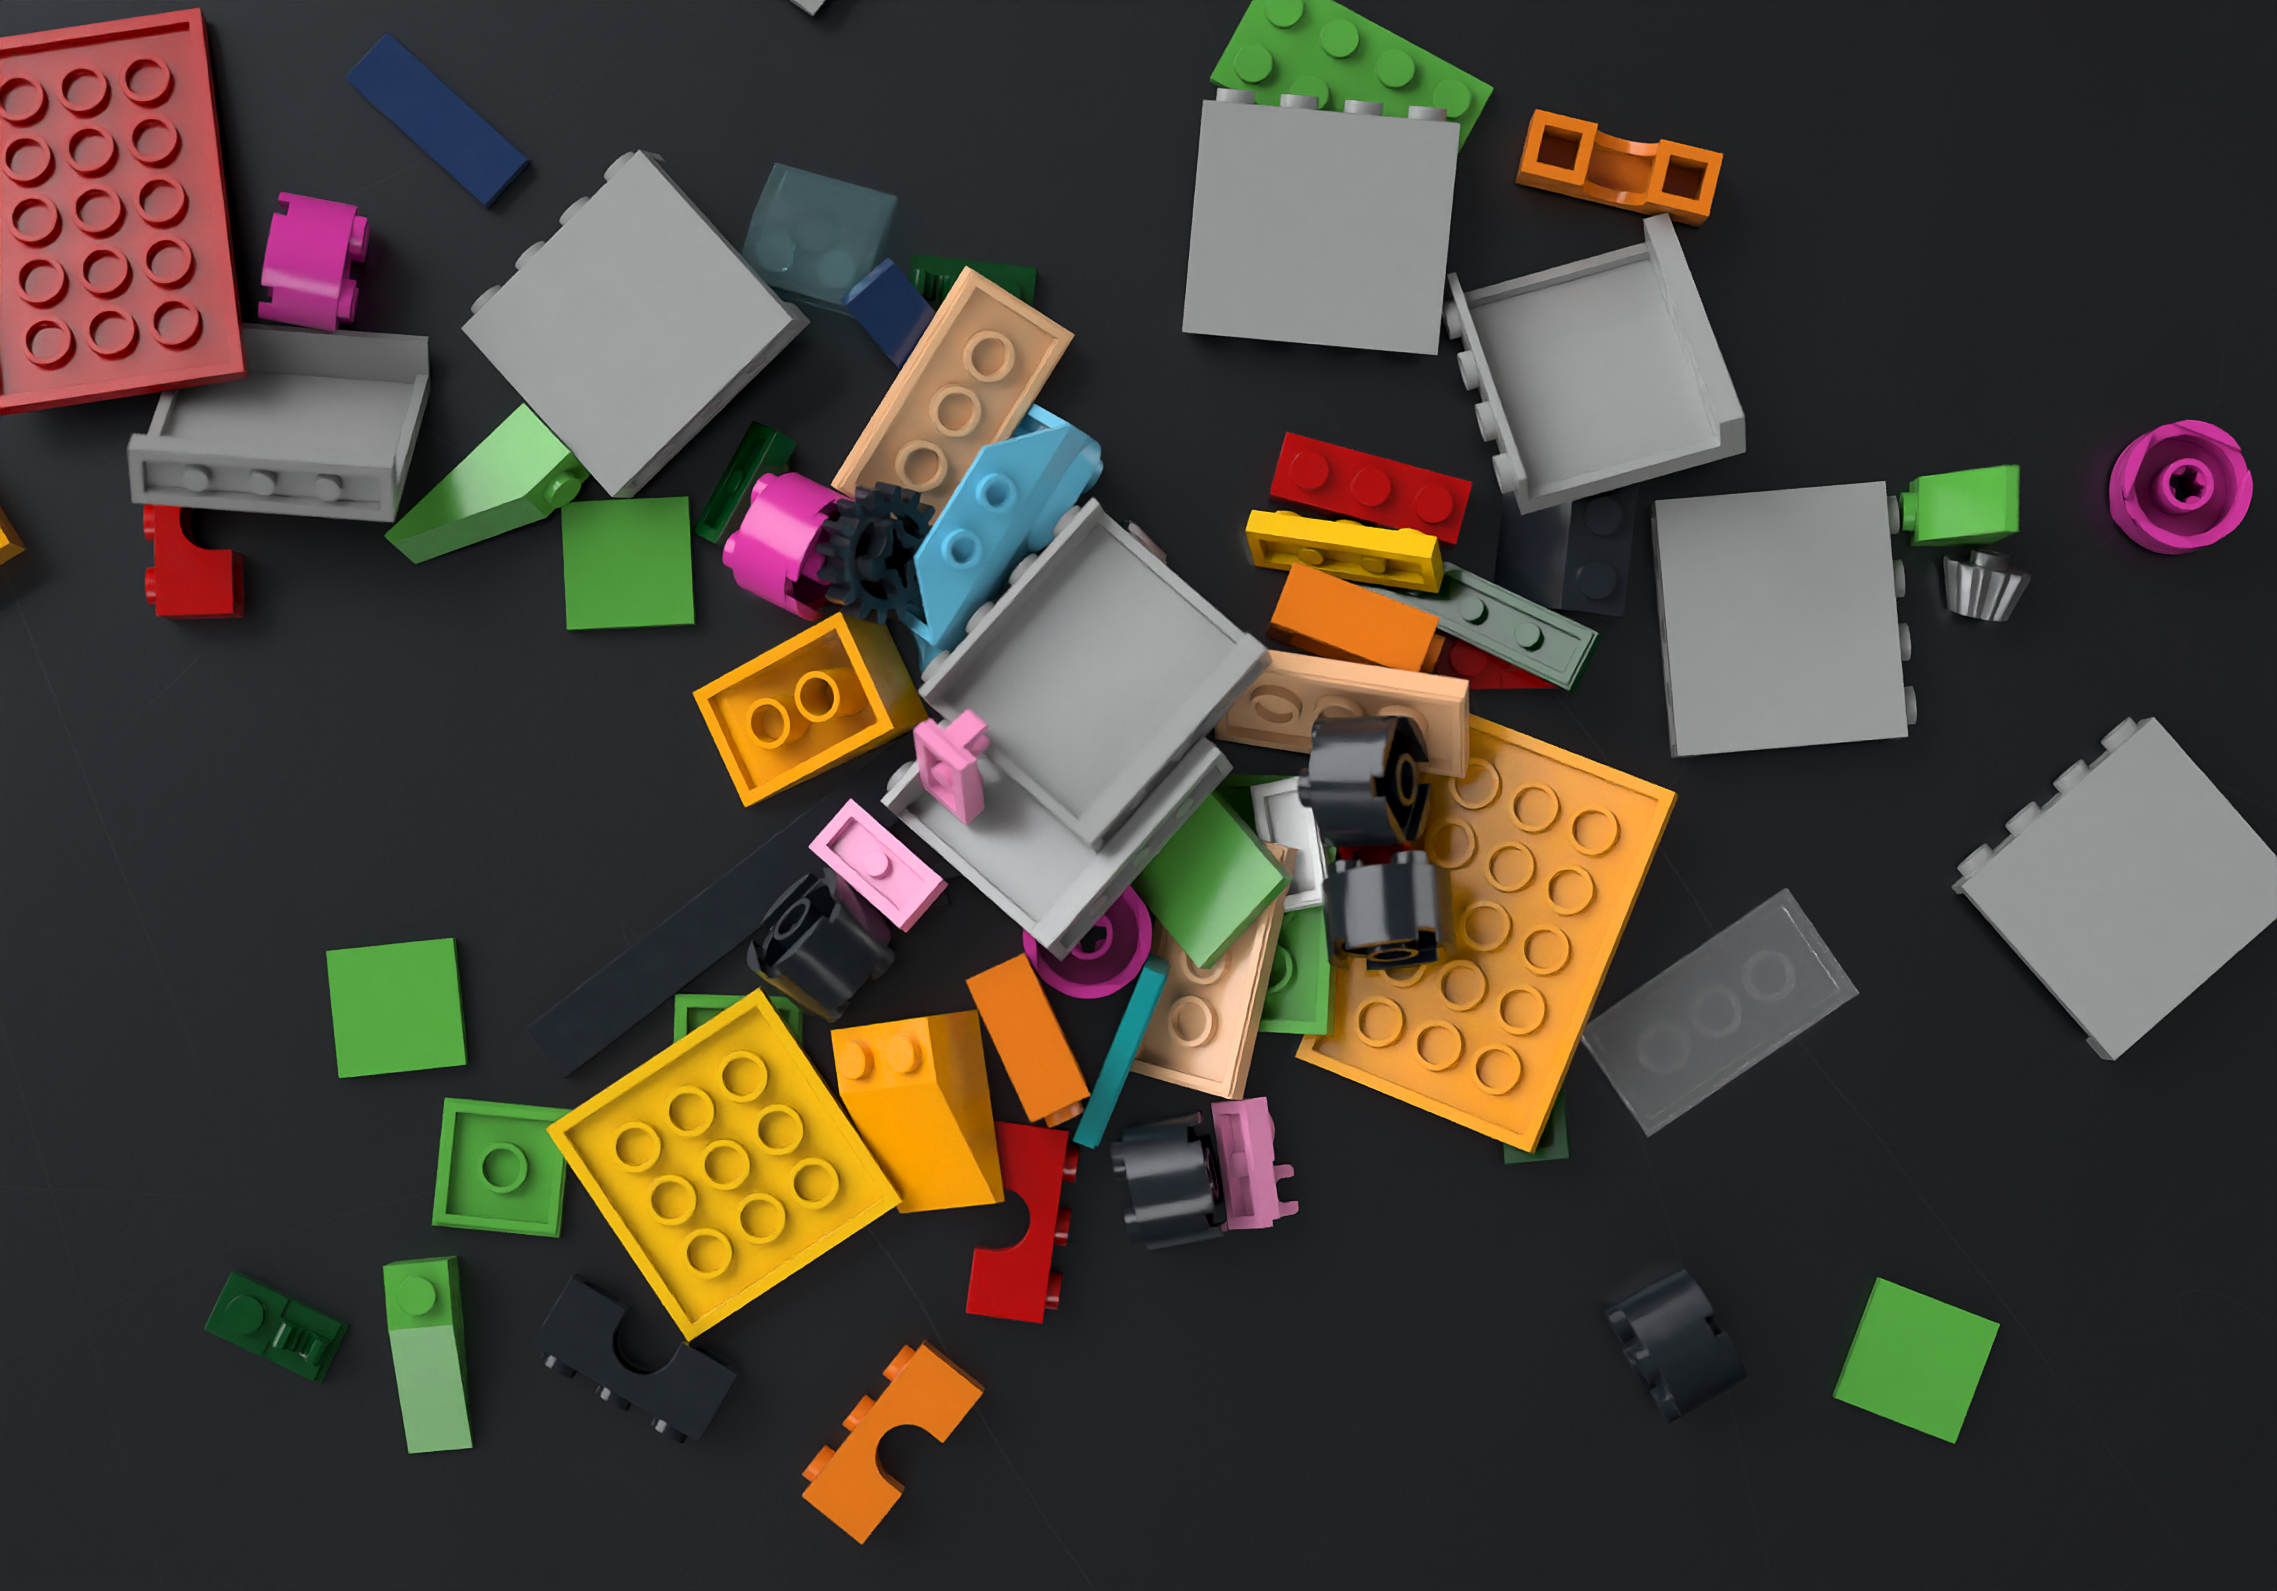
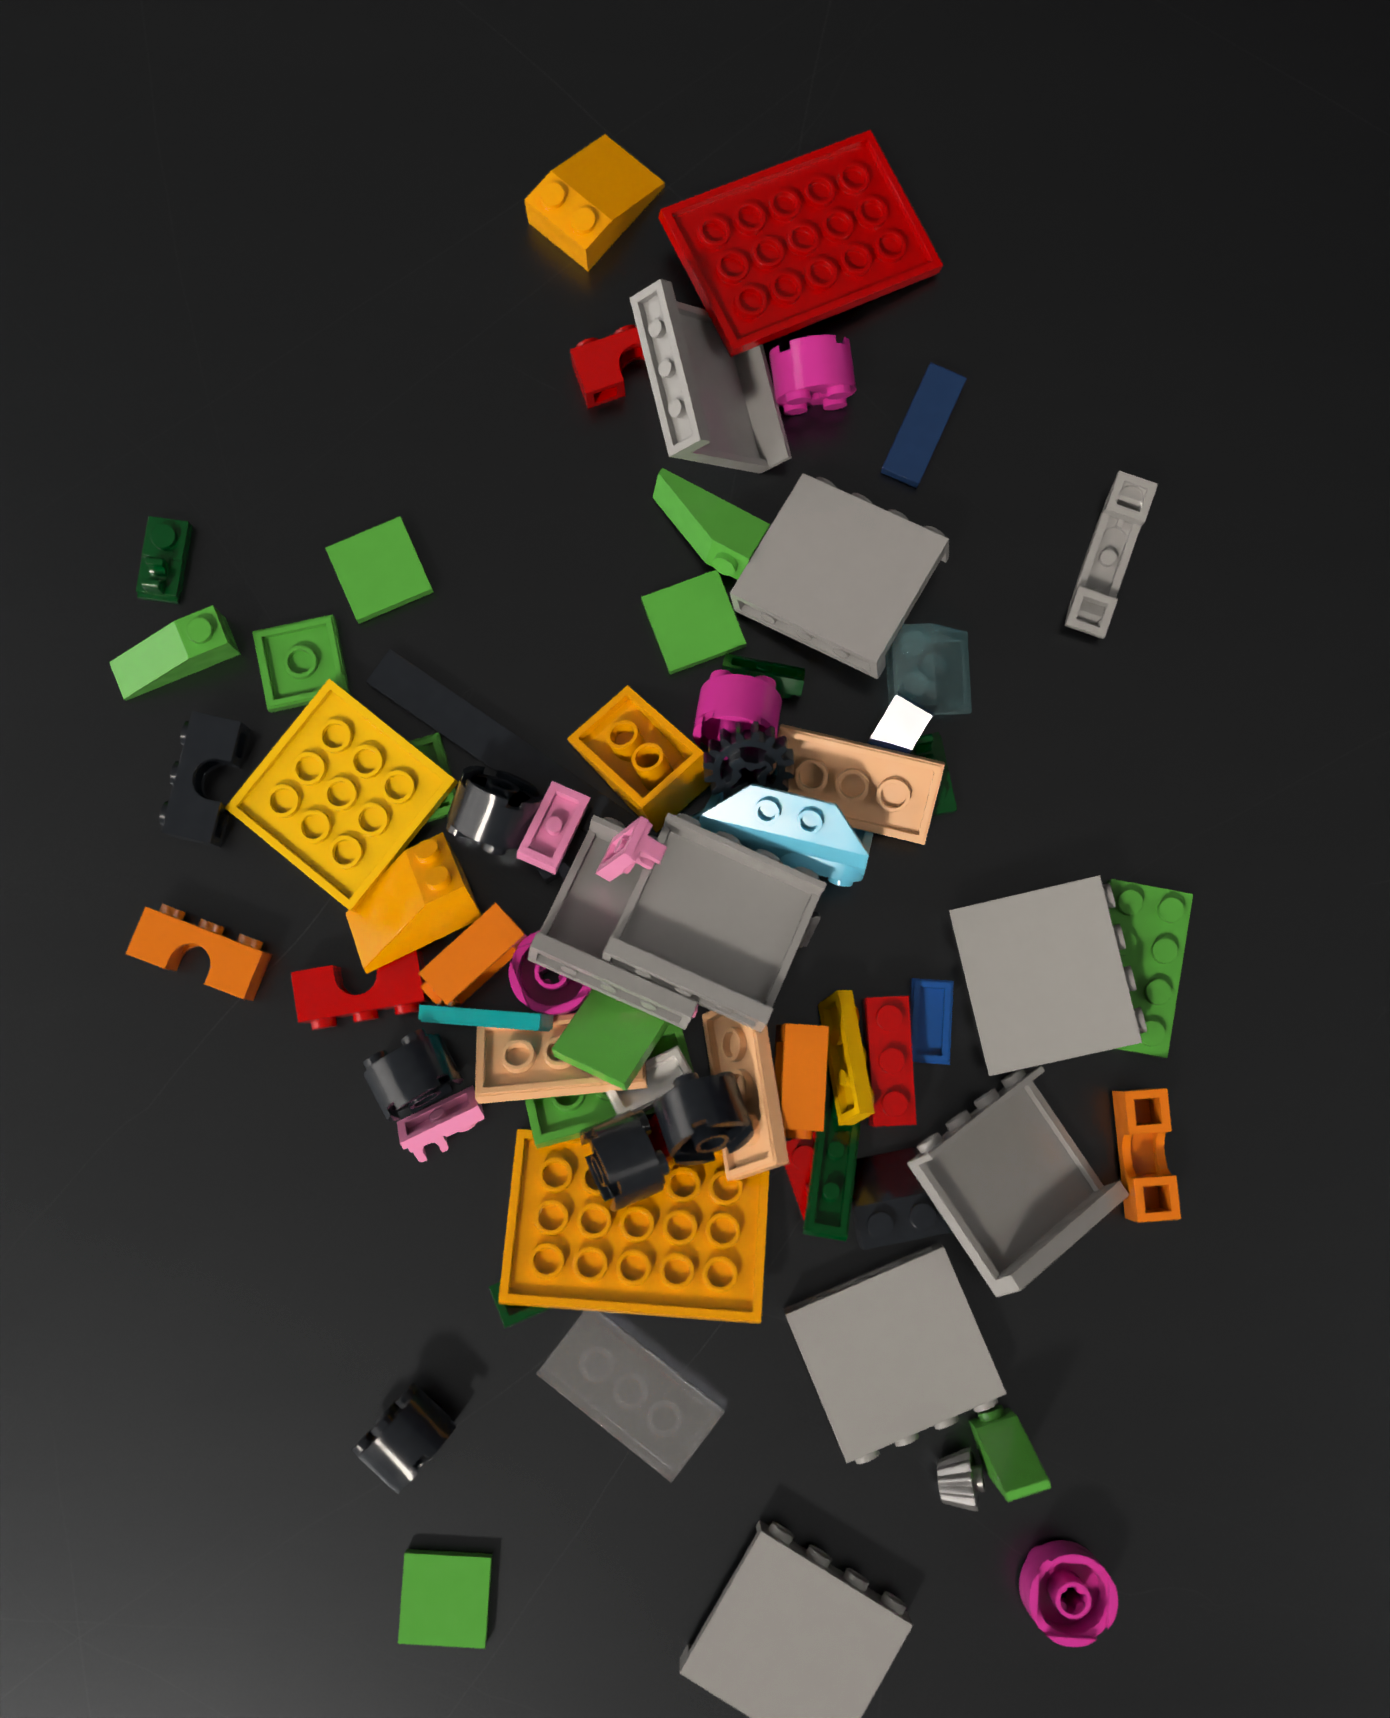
camera: 70 degrees right, 5 degrees down
none -> blue tile [909,978,954,1065]

